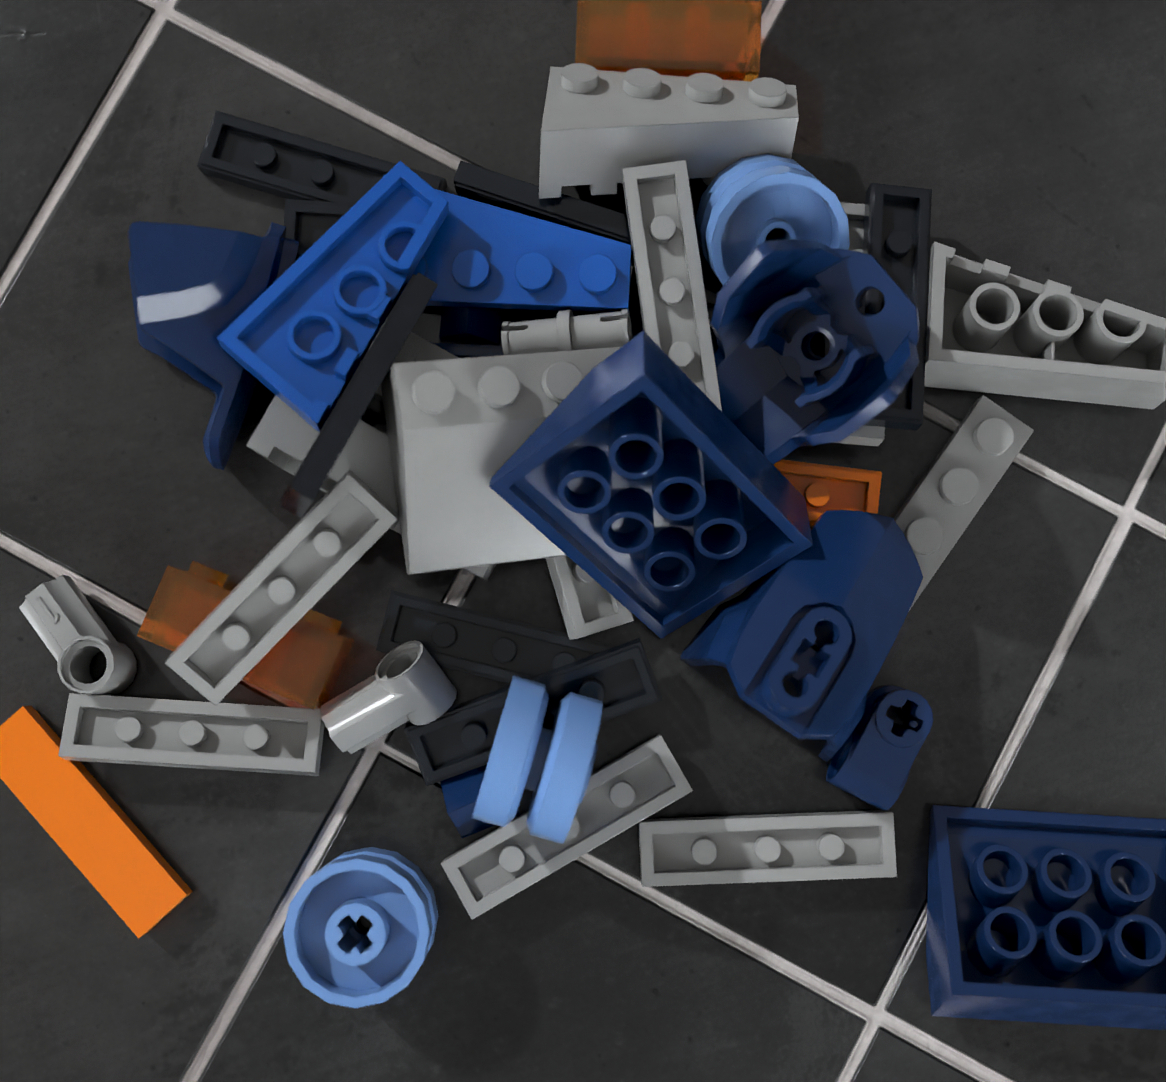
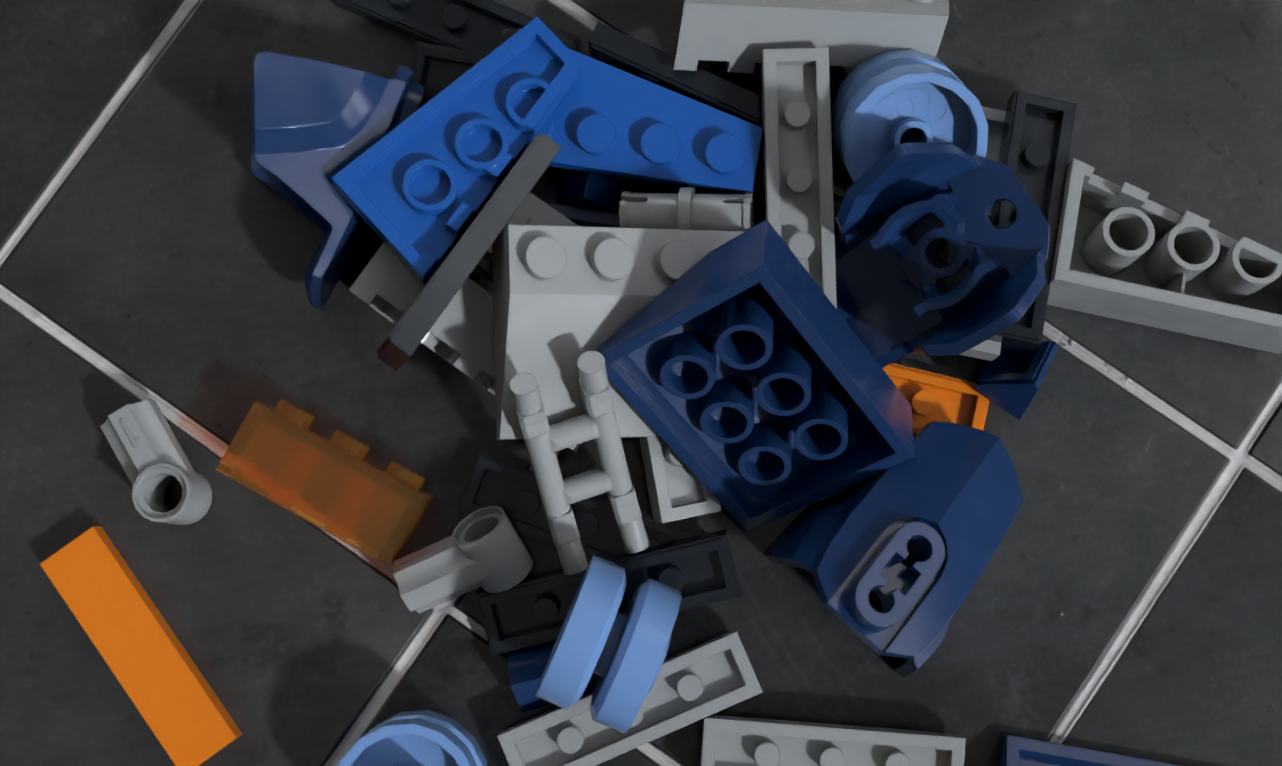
camera: 10 degrees right, 0 degrees up
light grey plate [58,693,325,776] -> none
light grey plate [165,469,398,706] -> none
dark blue piece [826,685,933,811] -> none
light grey plate [894,395,1034,609] -> none
none -> light grey piece [510,351,650,575]
none -> dark blue slope [975,341,1058,420]

